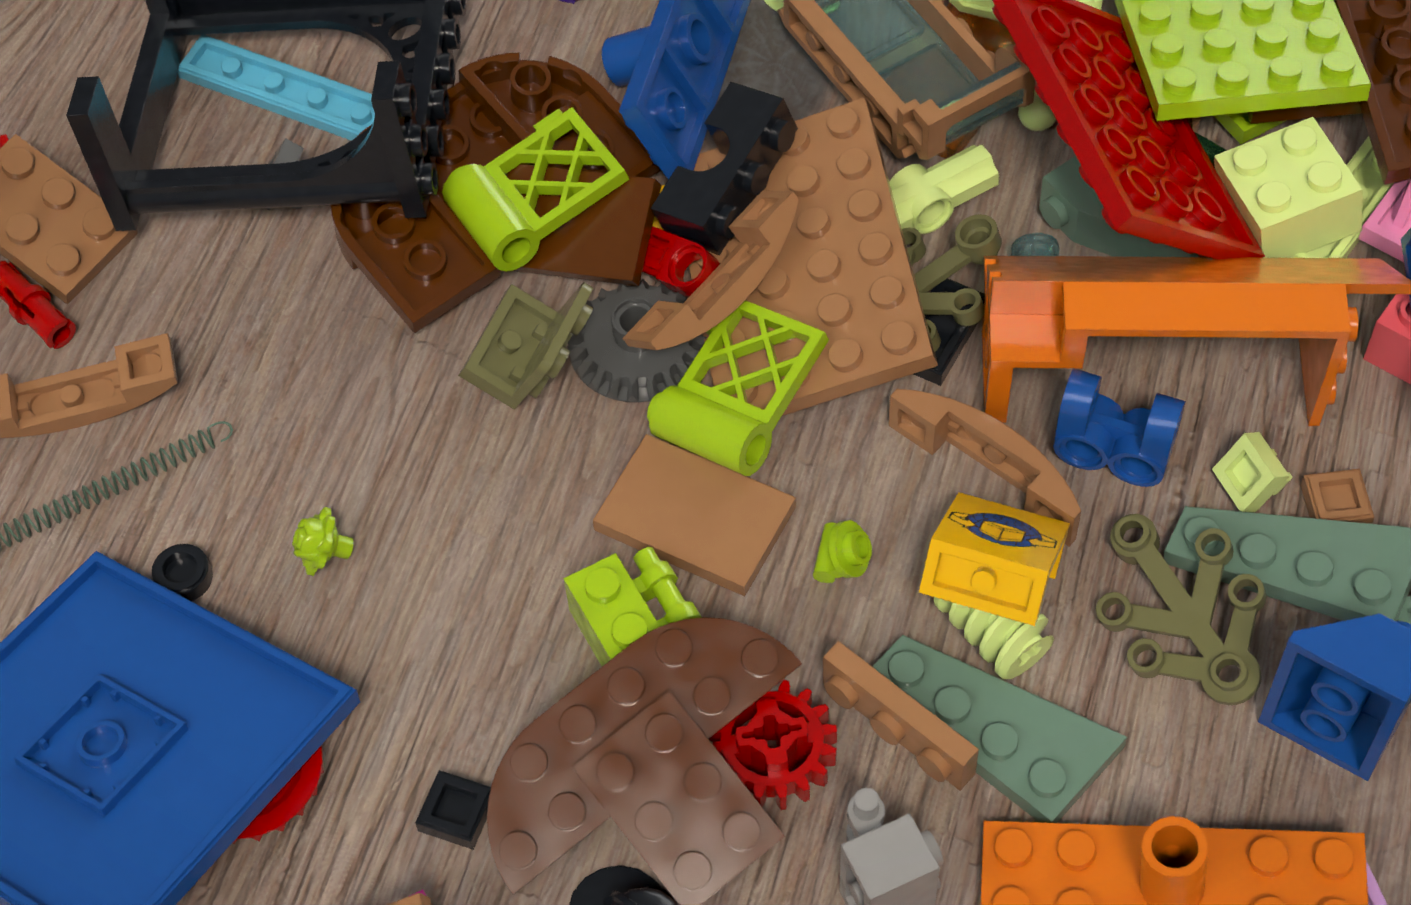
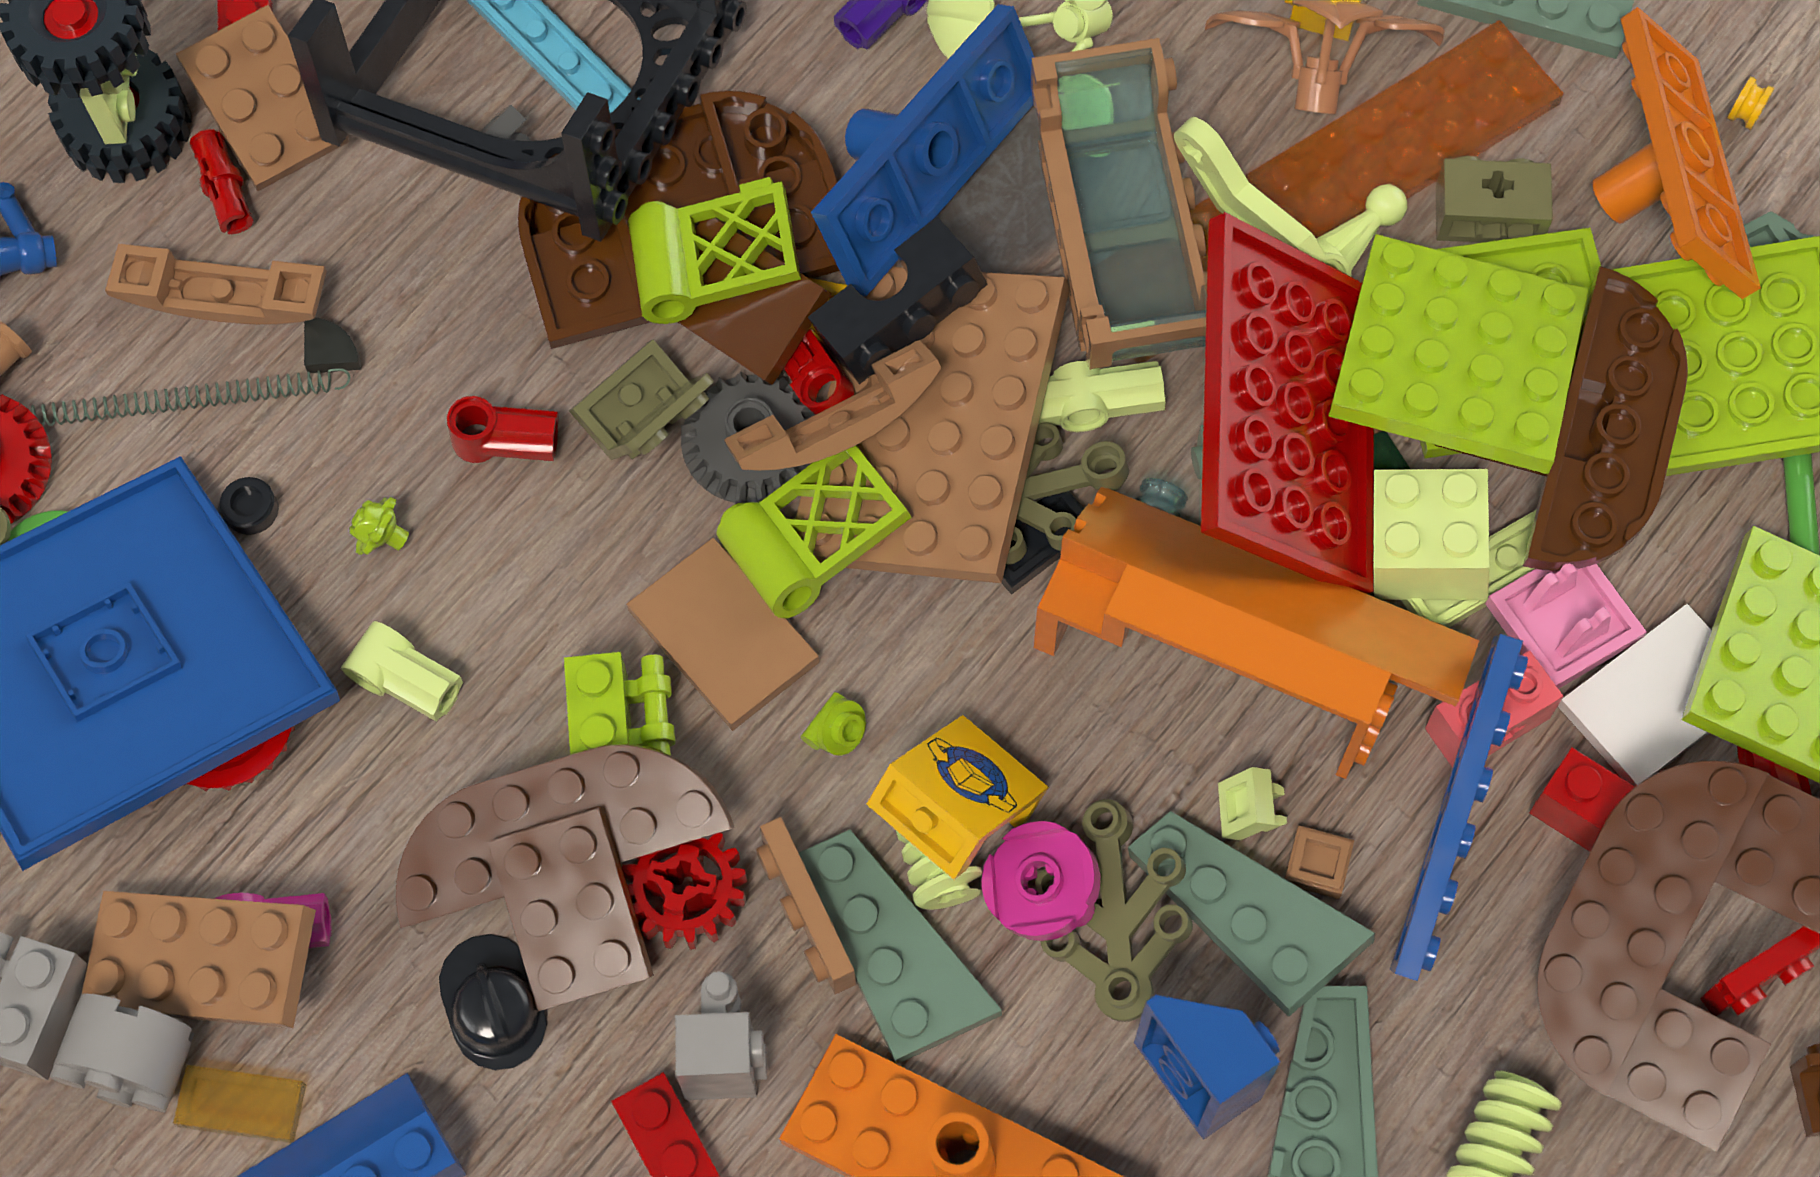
camera: 20 degrees right, 10 degrees up
black tile [415,770,491,850] -> none
medium nougat slope [889,389,1081,547] -> none
blue piece [1053,368,1186,487] -> none
none -> pearl dark grey tile [304,317,362,373]
none -> yellowish green piece [341,621,463,722]
none -> red piece [447,396,559,463]
none -> dark pink plate [982,821,1100,941]

